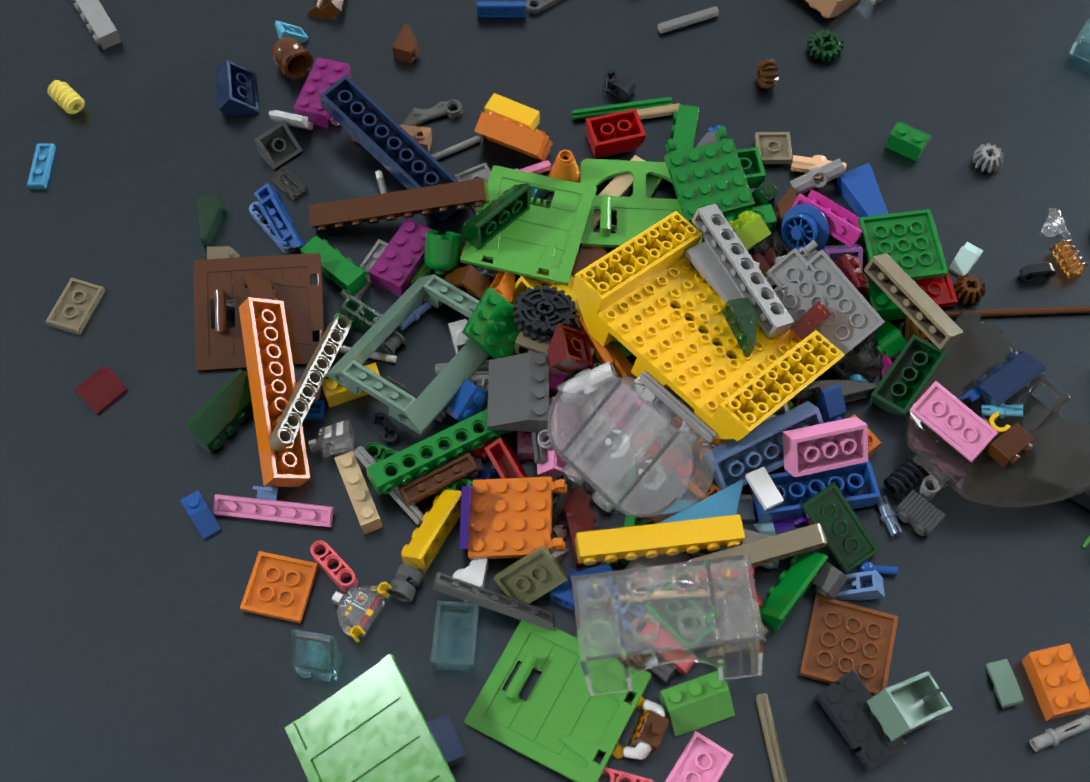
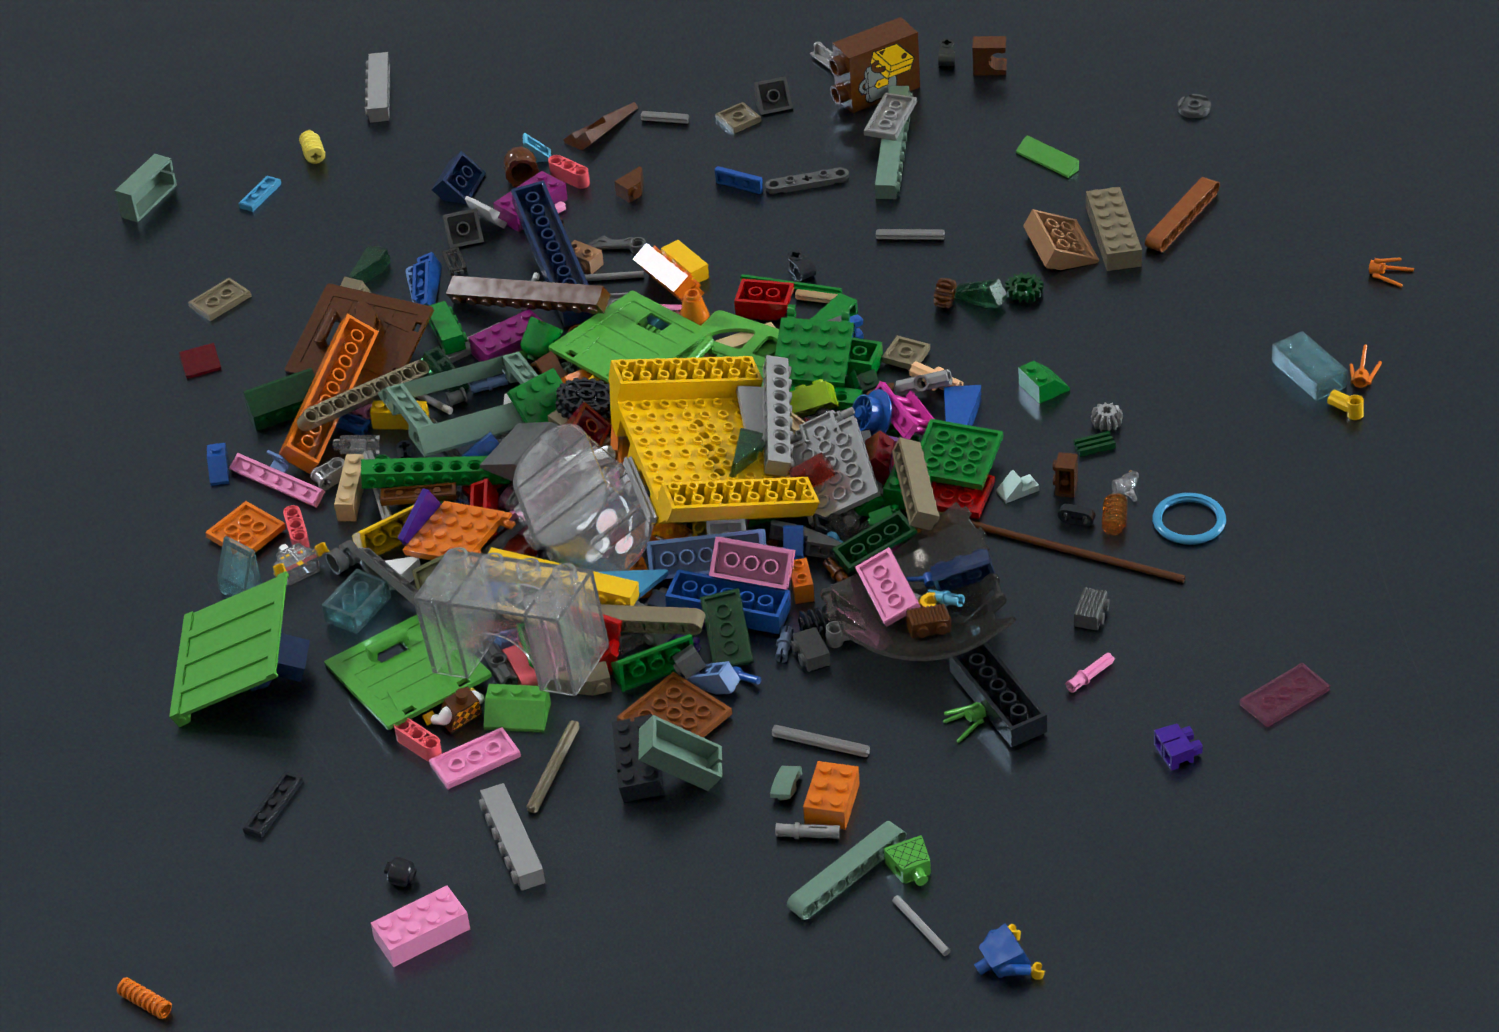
camera: 30 degrees right, 20 degrees down
dark green slope [462,183,530,250] -> none
white tile [745,467,784,511] -> none
reddish brown gear [953,273,986,305] -> none
none -> light grey piece [310,457,344,490]
none -> coral beam [548,155,590,189]
none -> light grey axle [772,725,870,758]
none -> reddish brown pin [823,557,854,591]
none -> clear green slope [955,279,1008,308]
none -> reddish brown brick [1053,452,1078,498]
none -> dark green tile [1074,431,1116,457]

